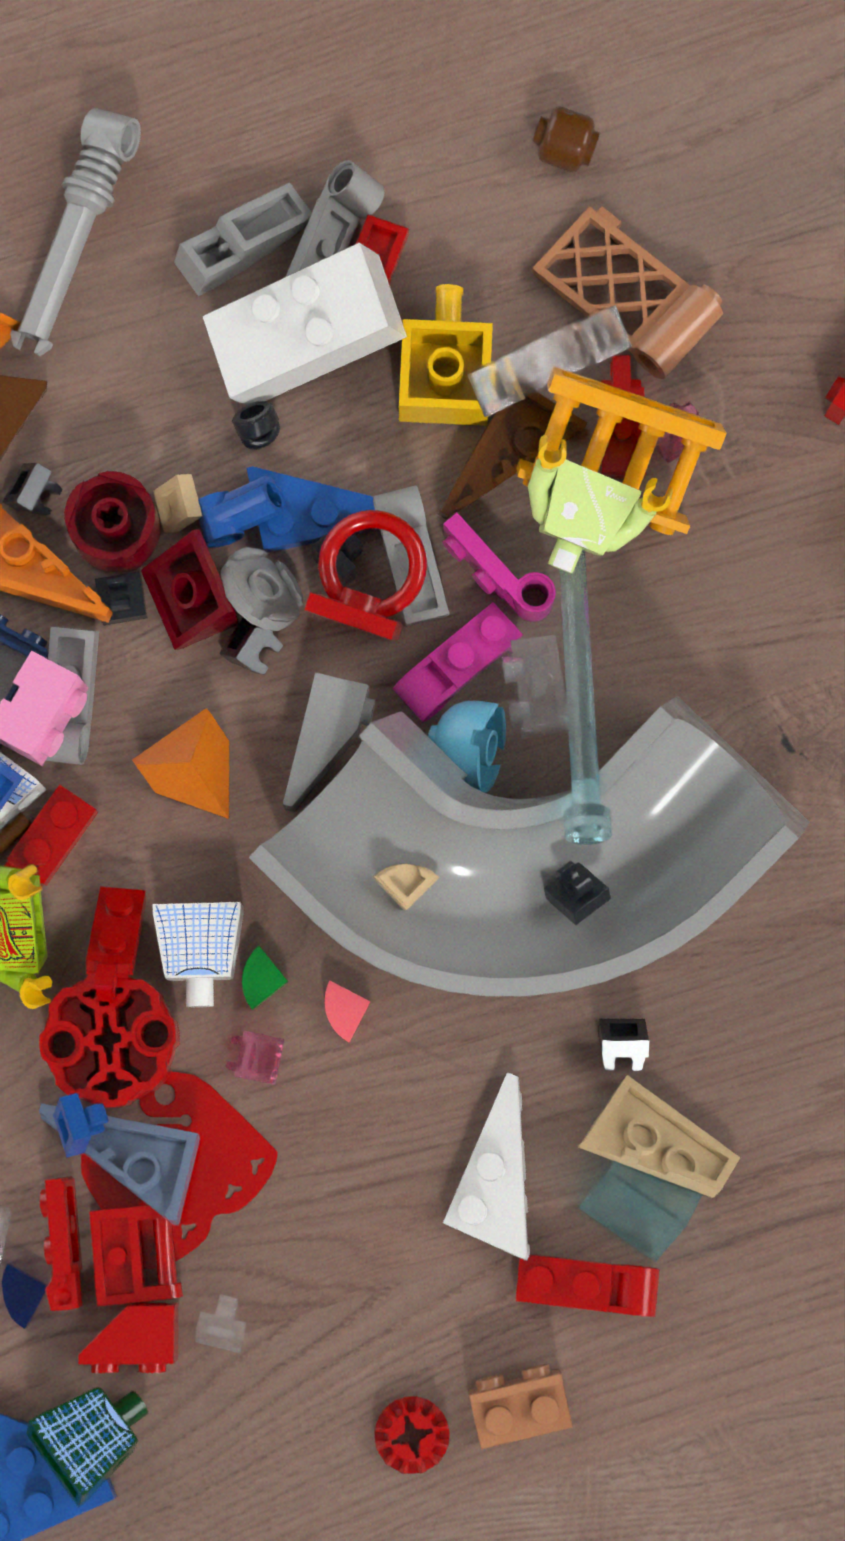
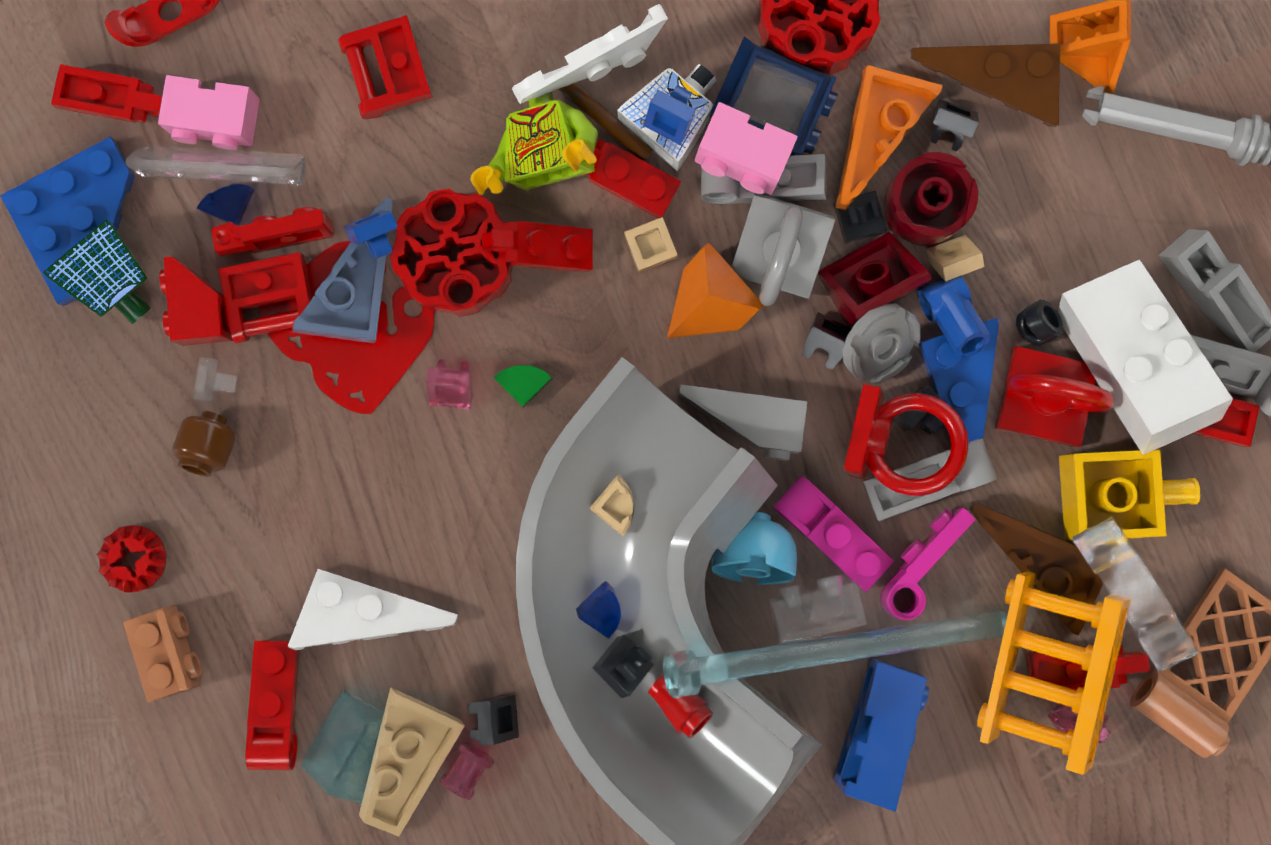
camera: 90 degrees right, 5 degrees up
white torso [153,902,244,1007] -> none
coral tile [325,981,371,1043] -> none
yellowish green torso [528,435,673,574] -> none
none -> reddish brown head [172,411,235,477]
none -> clear pink bush [440,742,494,800]
none -> clear blue tile [576,580,621,639]
none -> tan tile [624,217,678,273]
none -> red cone [648,674,713,739]
none -> light grey tile [731,193,836,306]
none -> blue wedge [833,658,929,812]
none -> red tile [995,346,1115,448]

